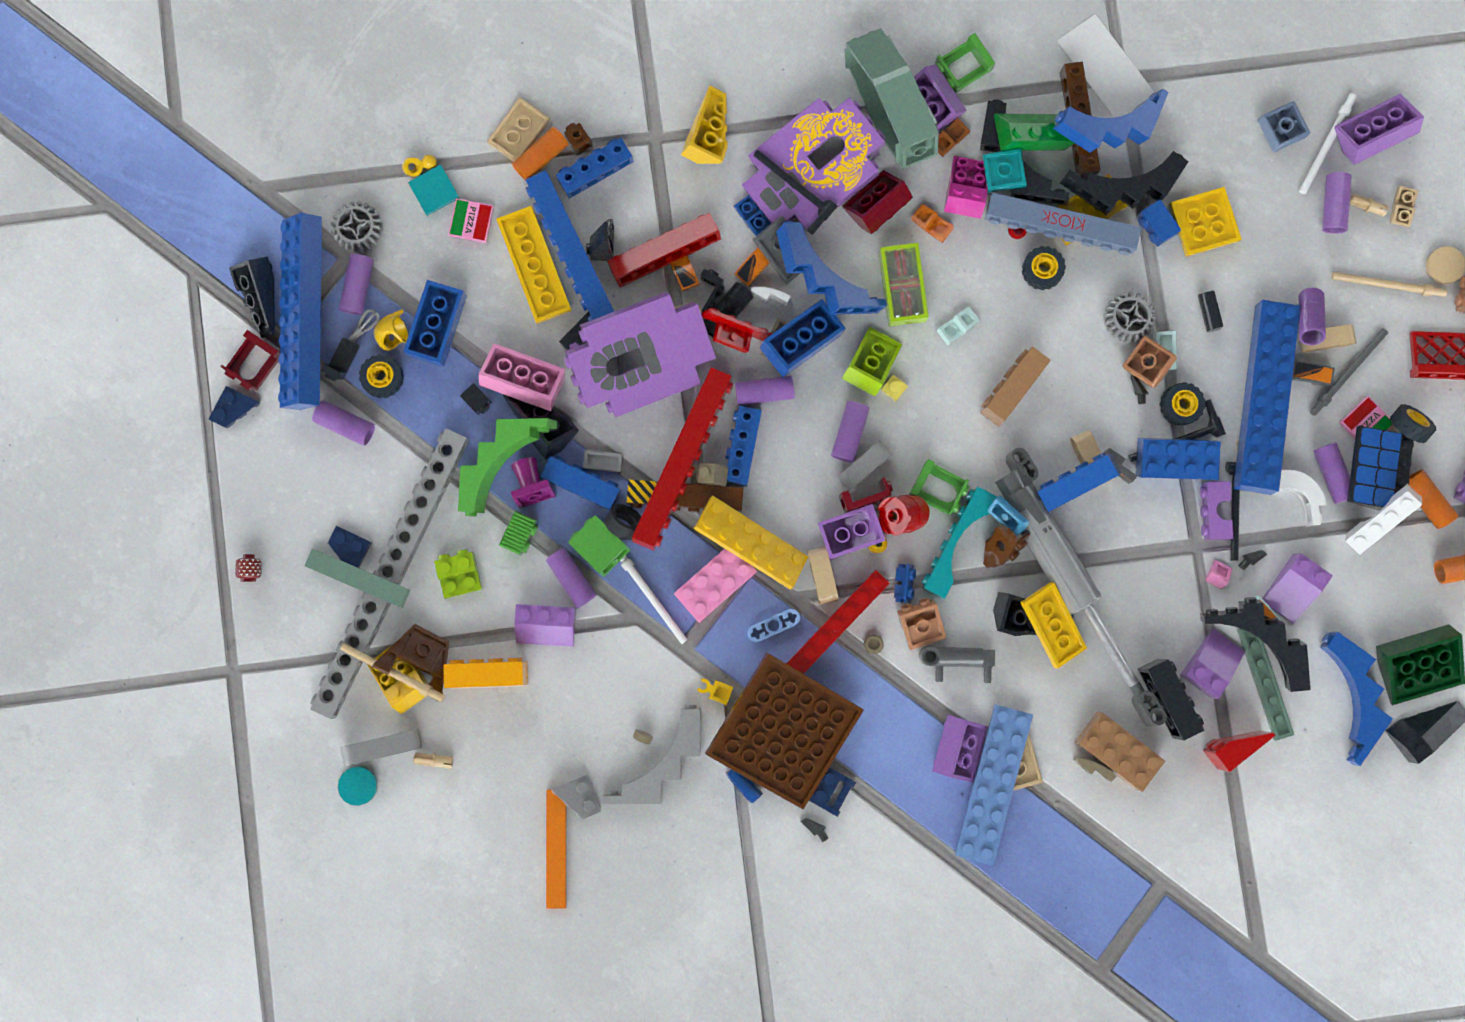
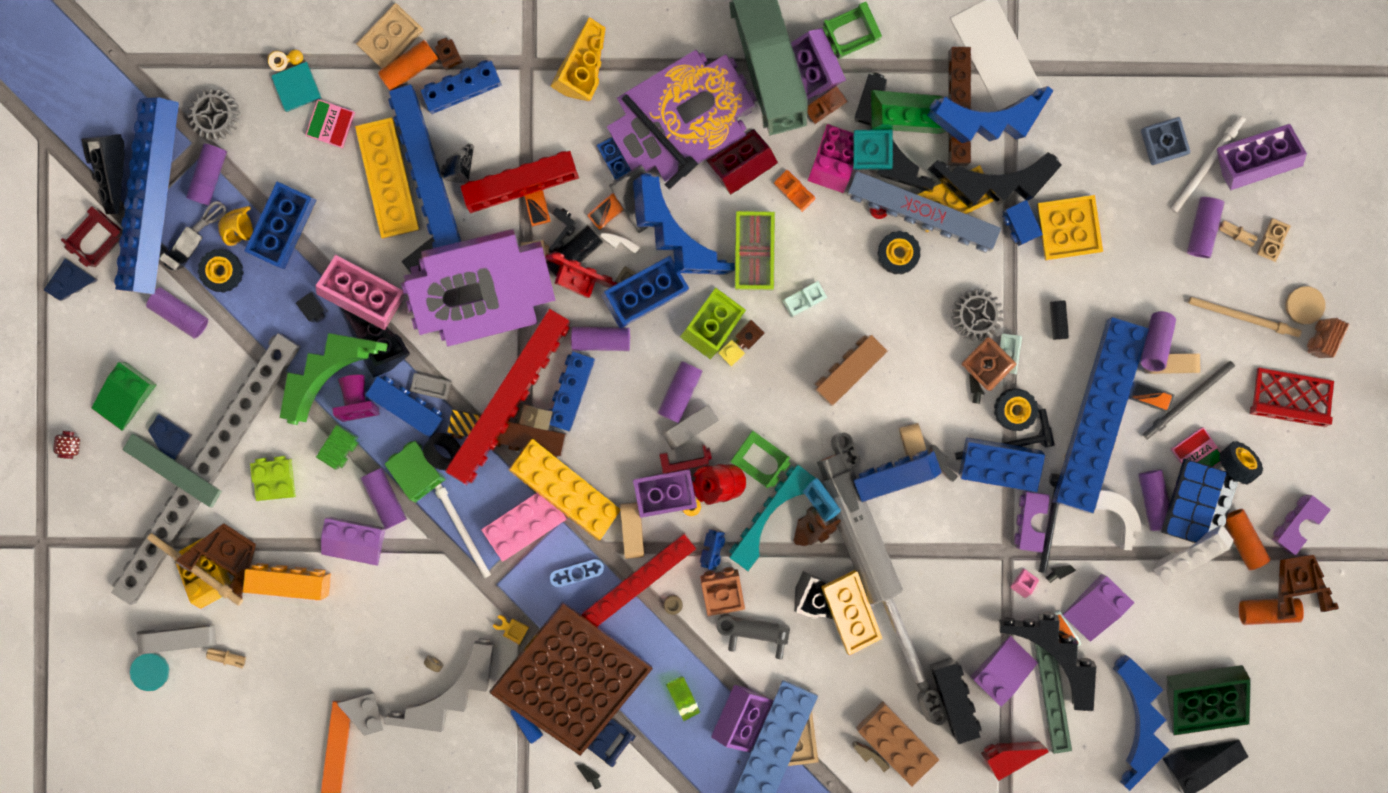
camera: 10 degrees right, 5 degrees up
none -> green slope [91,362,157,431]
none -> clear neon green slope [666,676,701,721]
none -> reddish brown brick [735,320,765,350]

